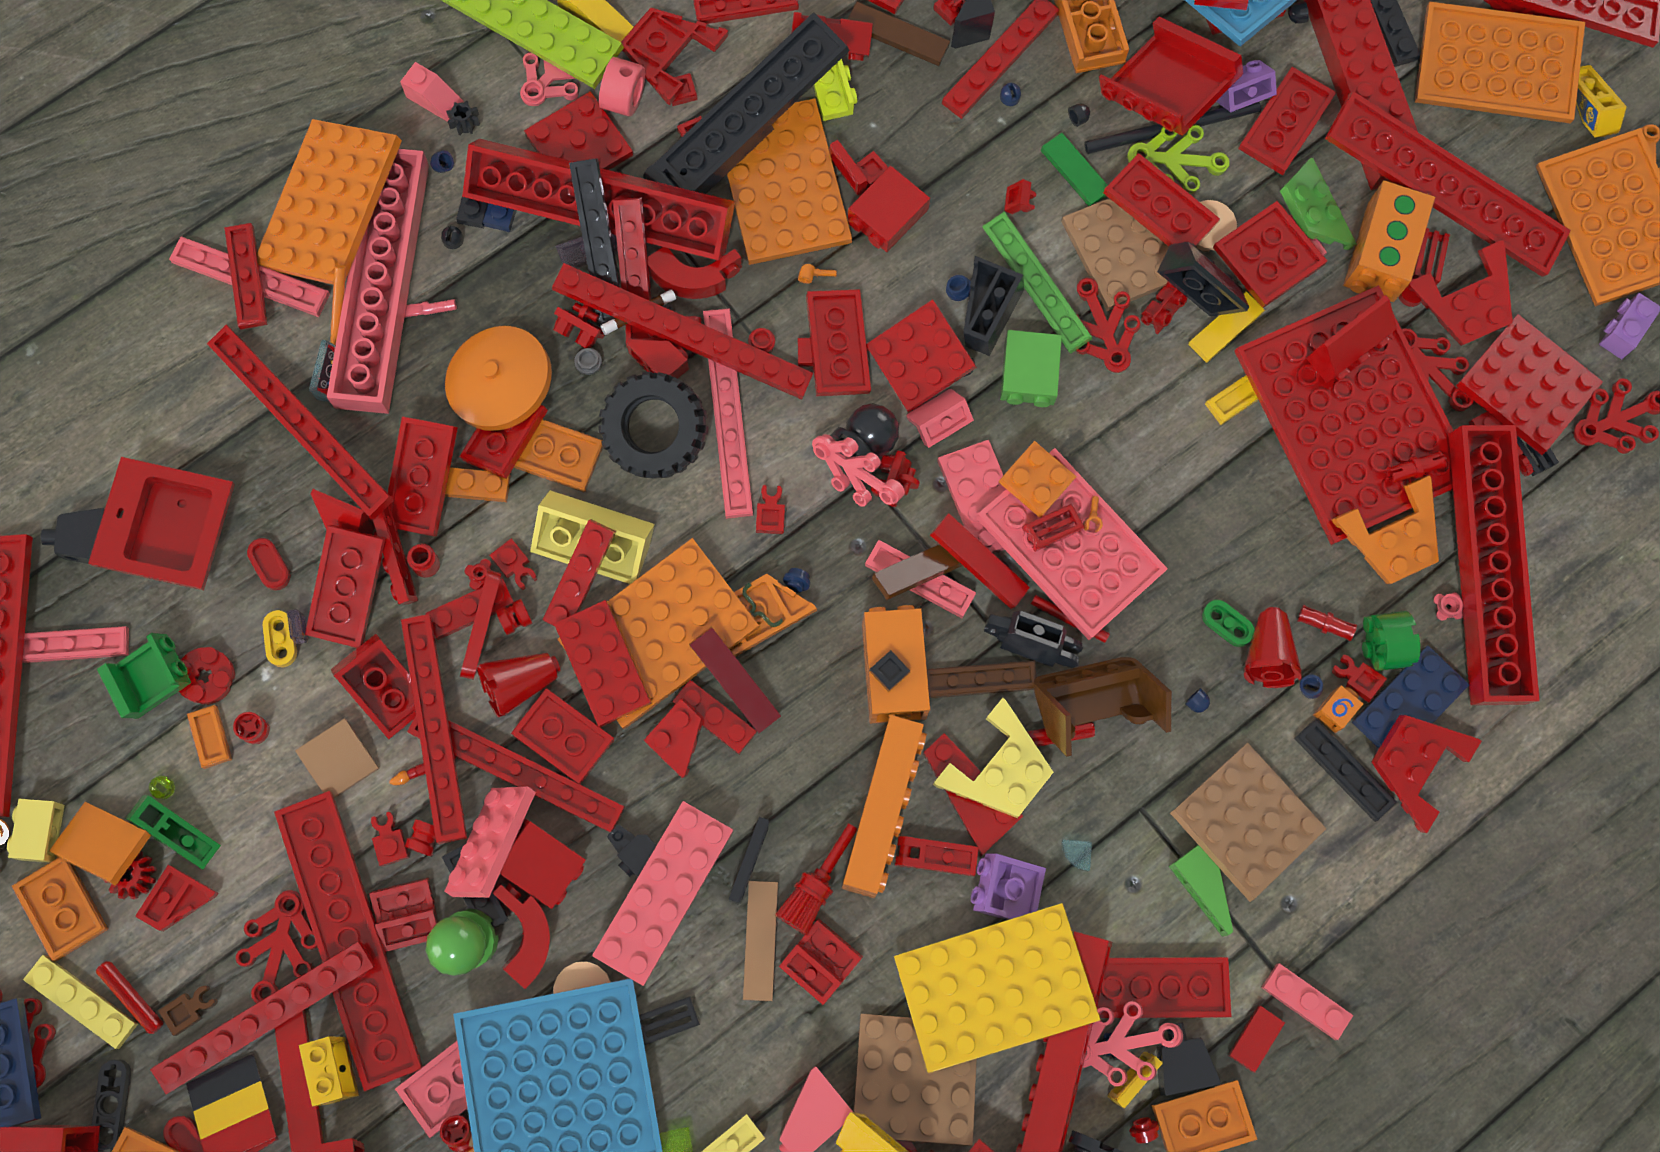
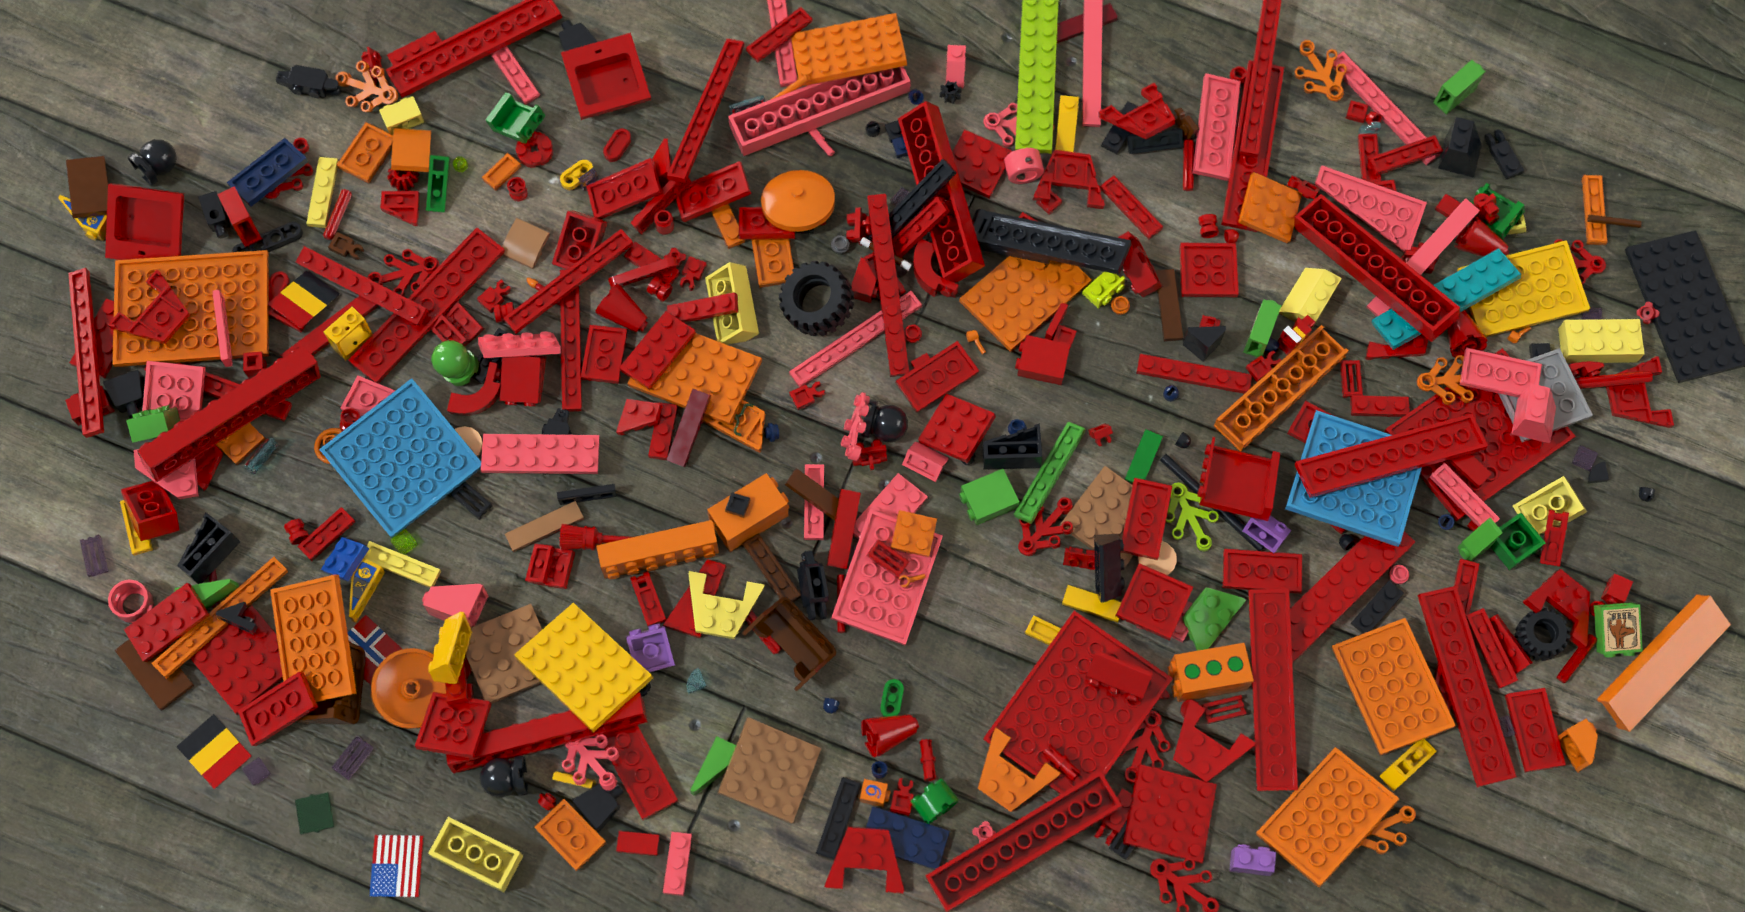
camera: 65 degrees right, 5 degrees down
none -> orange plate [1111,296,1130,315]

